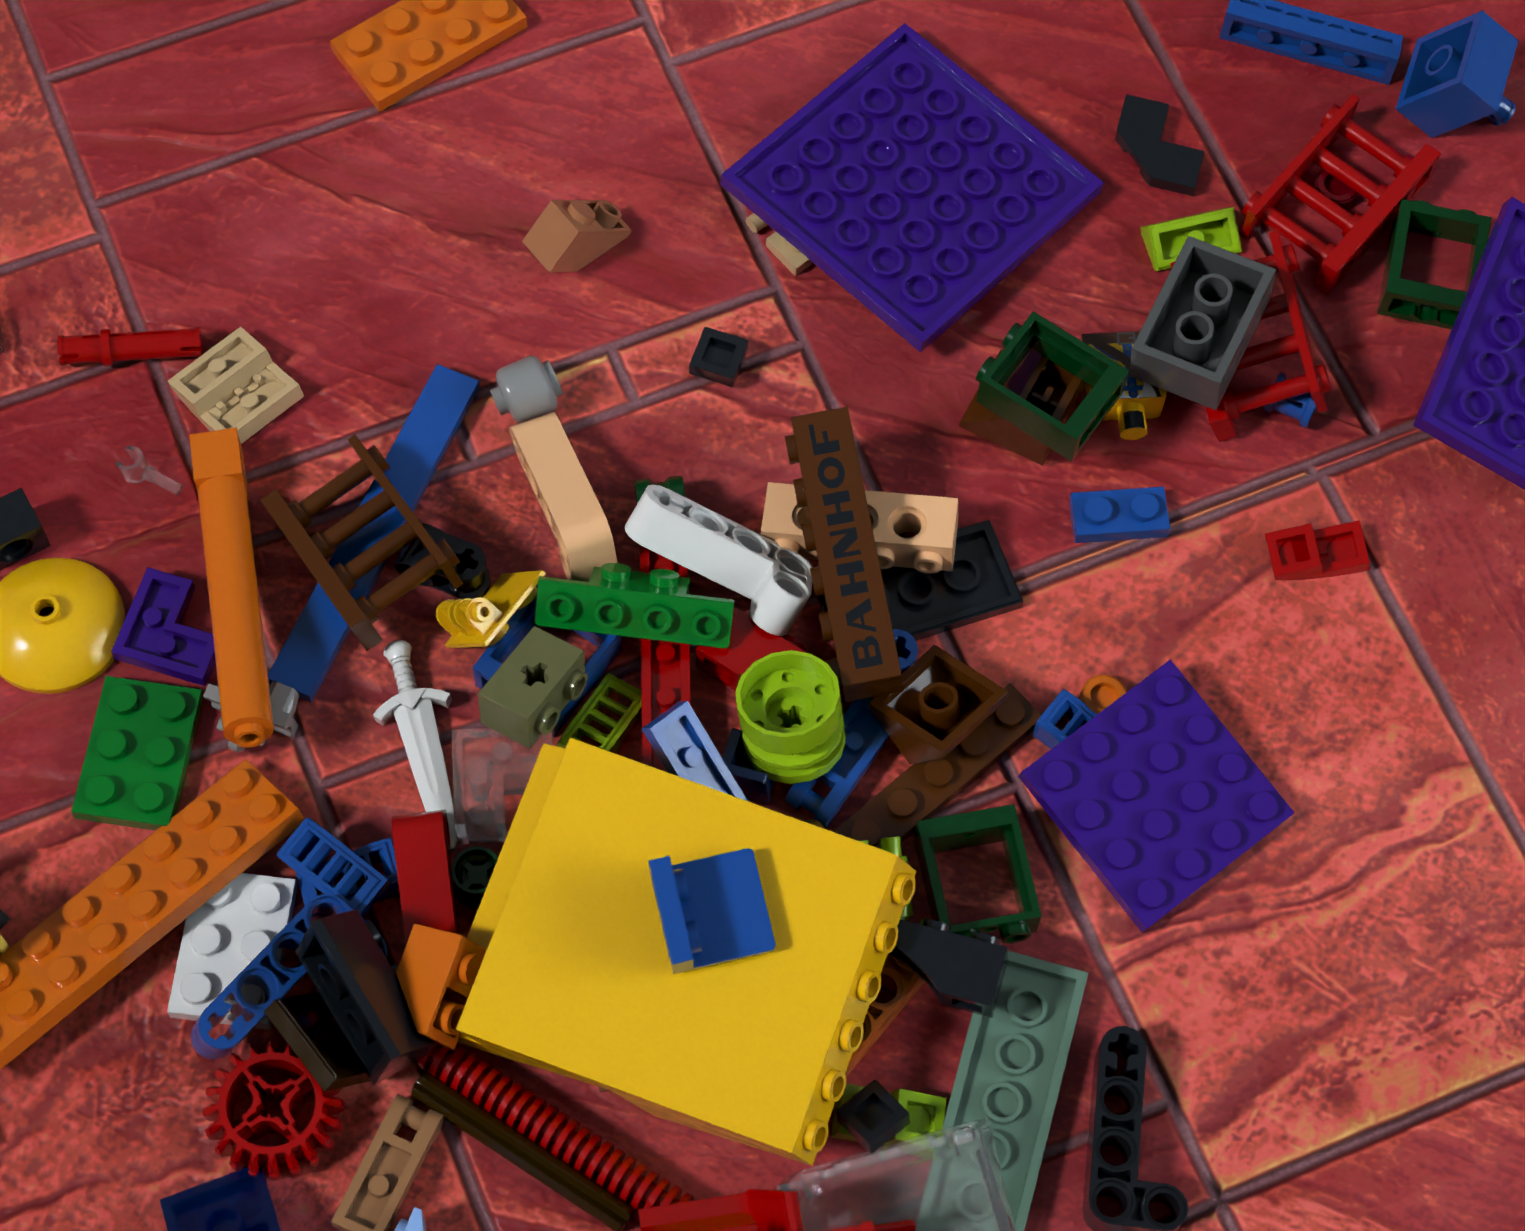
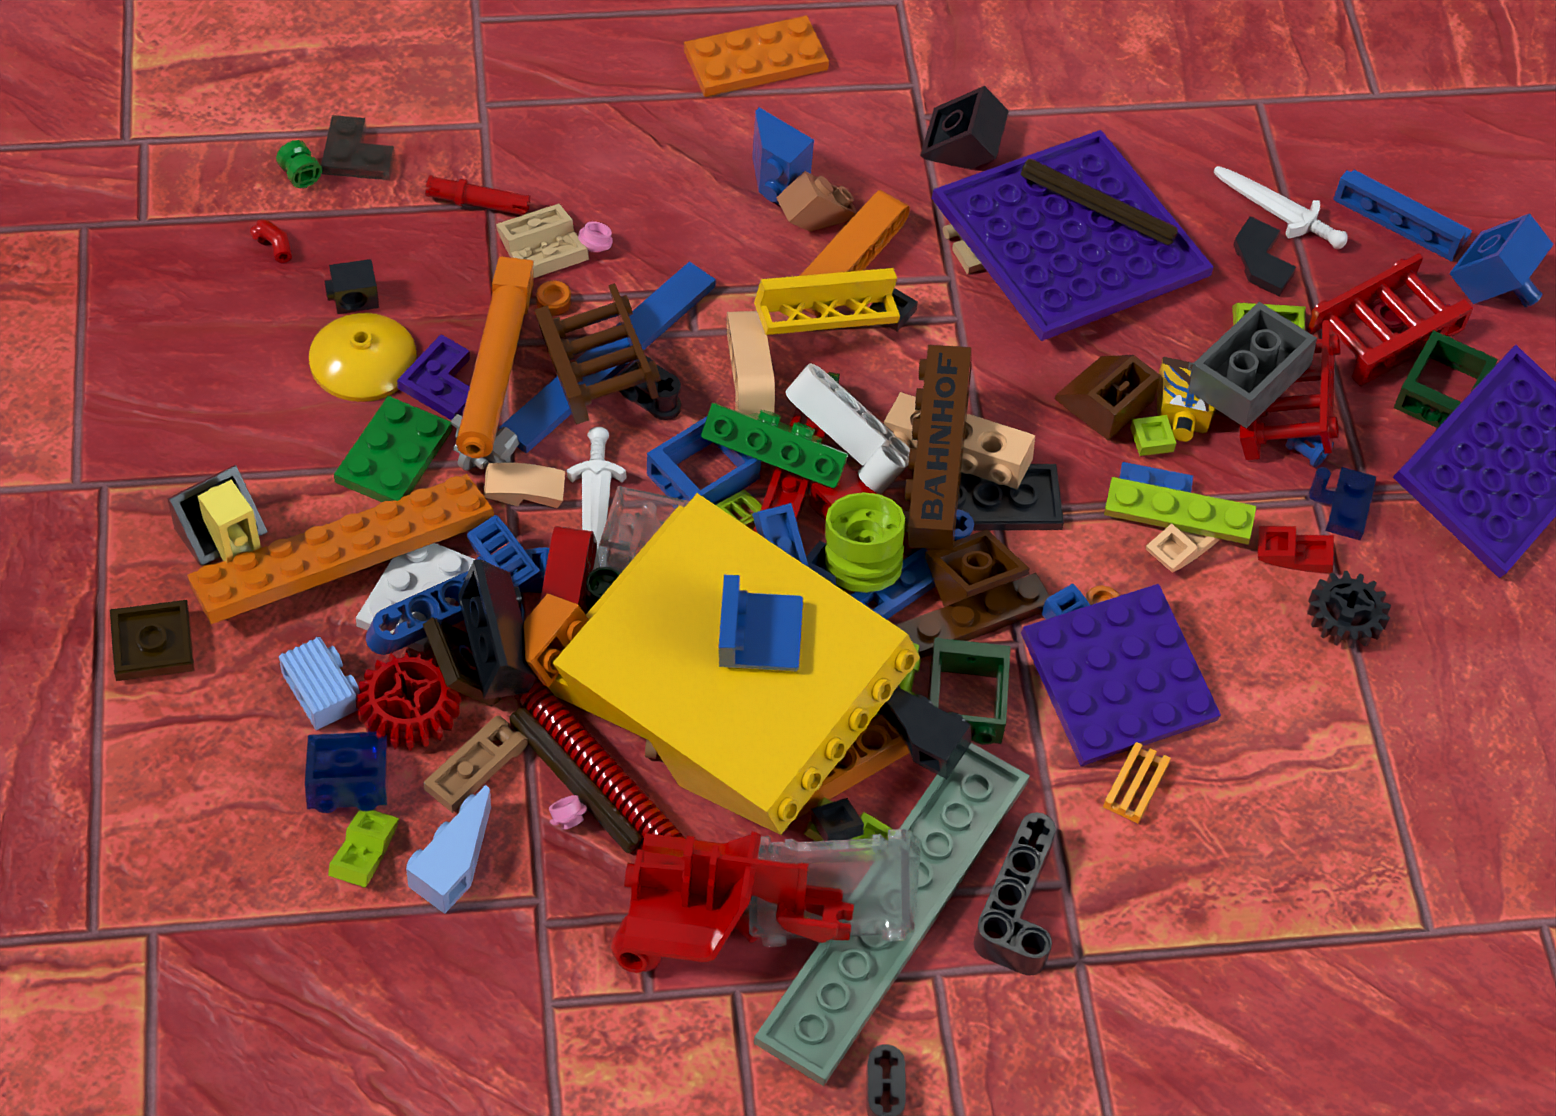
camera: 15 degrees right, 10 degrees down
clear hand [116,446,183,495] -> none
yellow hinge [436,570,546,648] -> none
olive brick [478,626,588,749] -> none
light grey head [490,355,563,423] -> none
dark green window [976,311,1129,462] -> none
none -> light blue brick [279,637,360,730]
none -> light nougat slope [484,463,565,509]
none -> orange tile [536,281,571,316]
none -> bright pink plate [549,795,587,829]
none -> bright pink plate [578,221,613,253]
none -> blue slope [752,107,814,205]
none -> yellow fence [754,268,900,335]
none -> orange beam [800,190,910,318]
none -> black slope [920,86,1009,170]
none -> dark brown axle [1021,159,1178,246]
none -> light orange tile [1103,742,1171,824]
none -> lime plate [1104,477,1256,544]
none -> lime plate [1130,415,1176,456]
none -> light nougat slope [1146,524,1220,573]
none -> white sword [1214,166,1348,249]
none -> black gear [1307,571,1391,648]
none -> clear blue plate [1308,467,1377,541]

